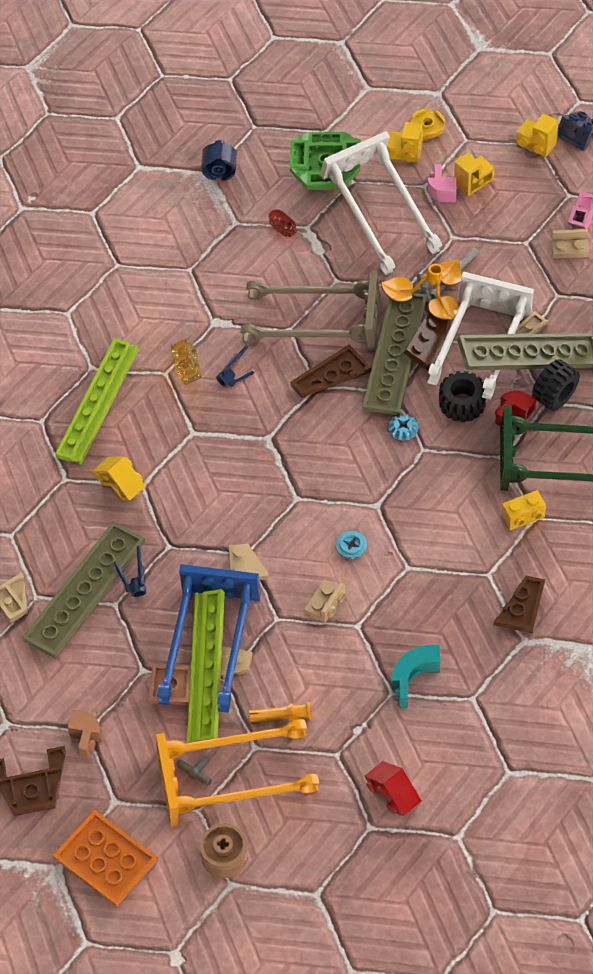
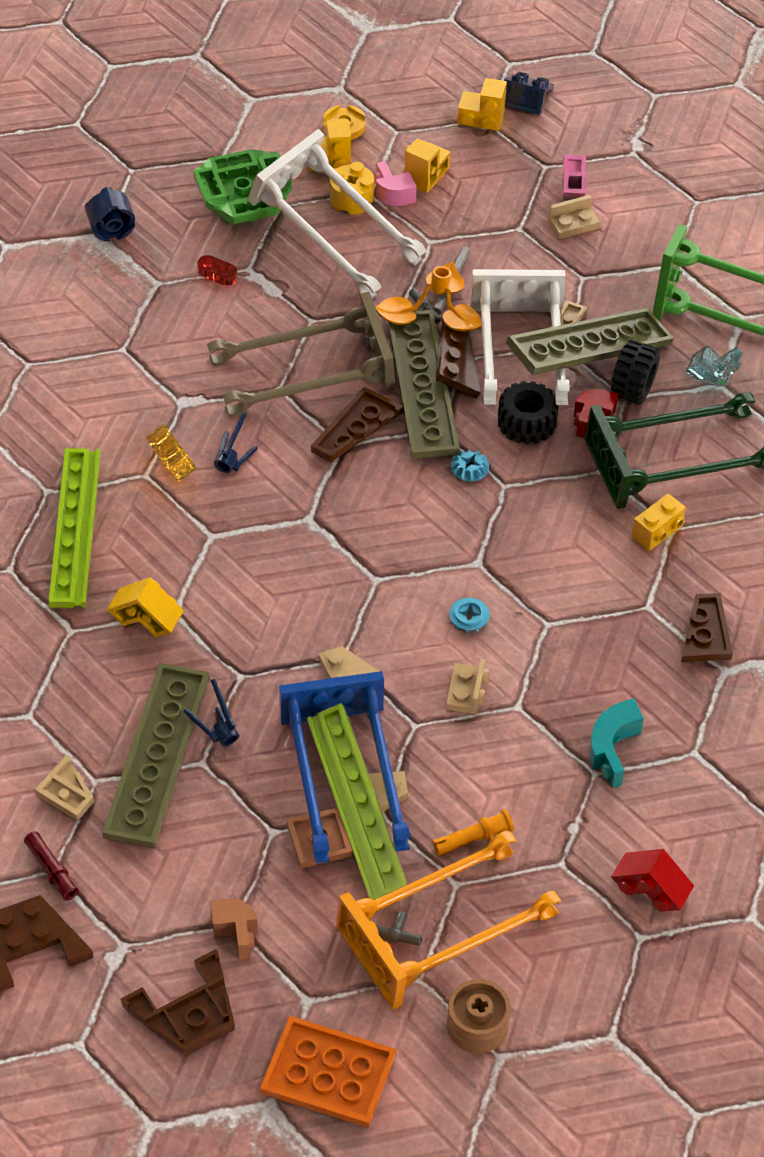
camera: 25 degrees left, 5 degrees down
none -> yellow brick [330,162,374,215]

